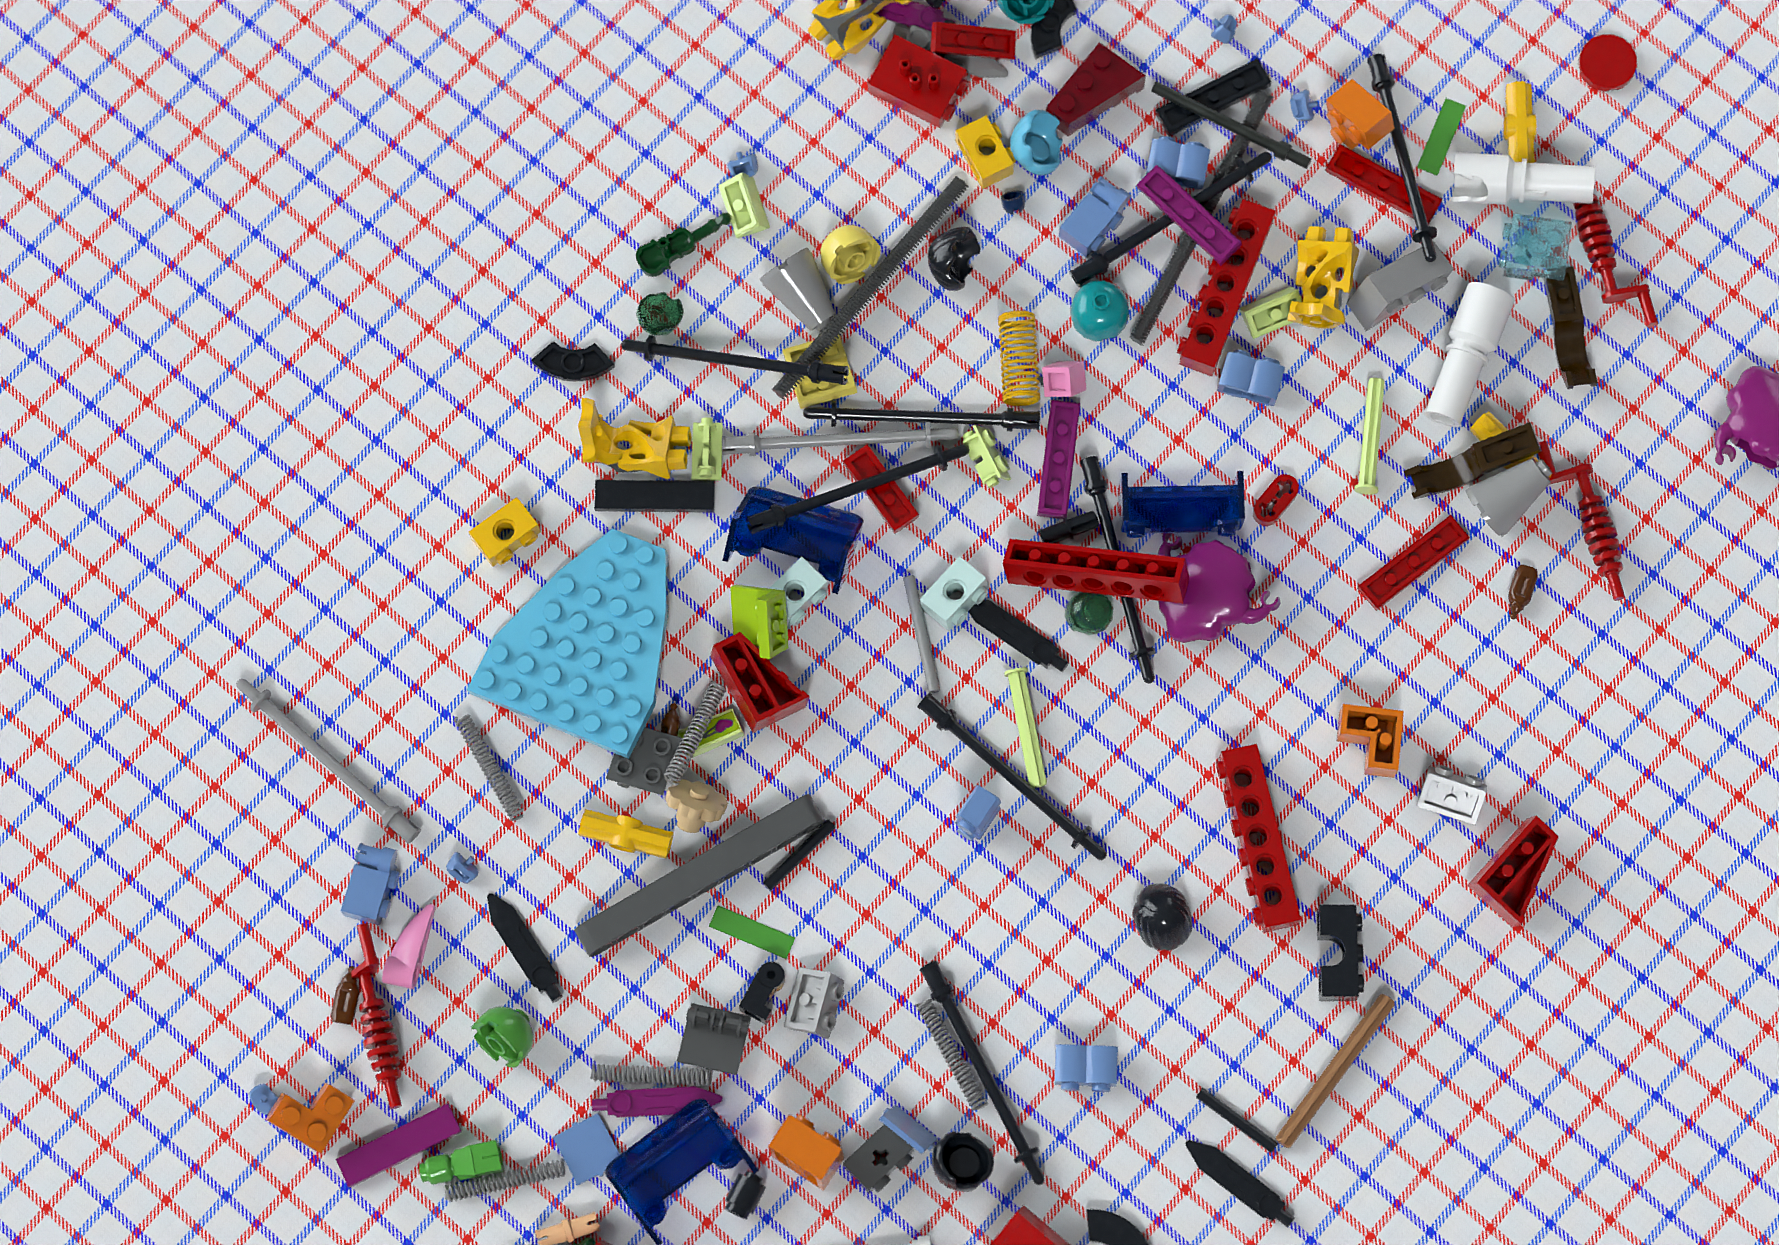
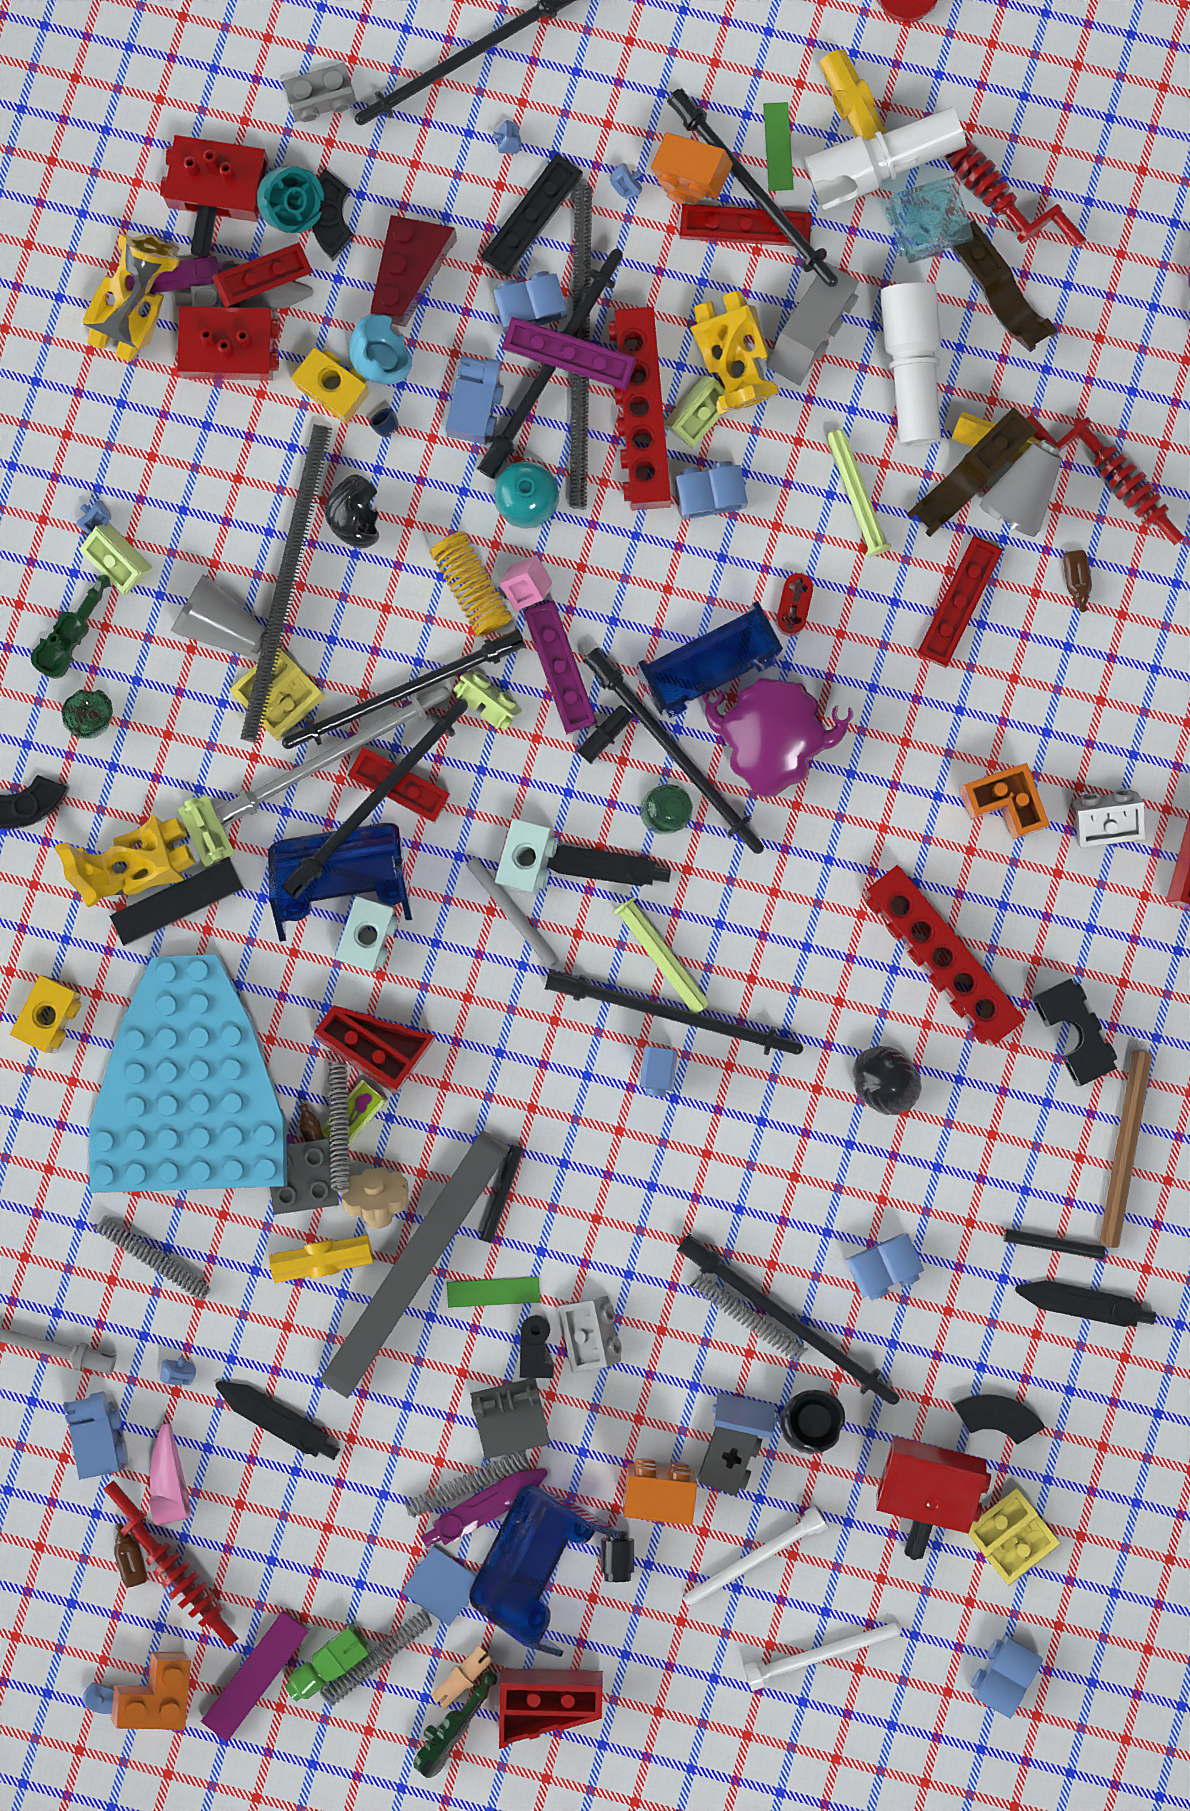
camera: 25 degrees left, 10 degrees up
bright green cylinder [471,1006,534,1068] -> none
black bar [621,335,849,385] -> none
lime bracket [730,584,789,659] -> none
light yellow cylinder [820,225,881,284] -> none
red brick [1003,539,1190,604] -> none
pearl dark grey bar [1151,81,1312,169] -> none

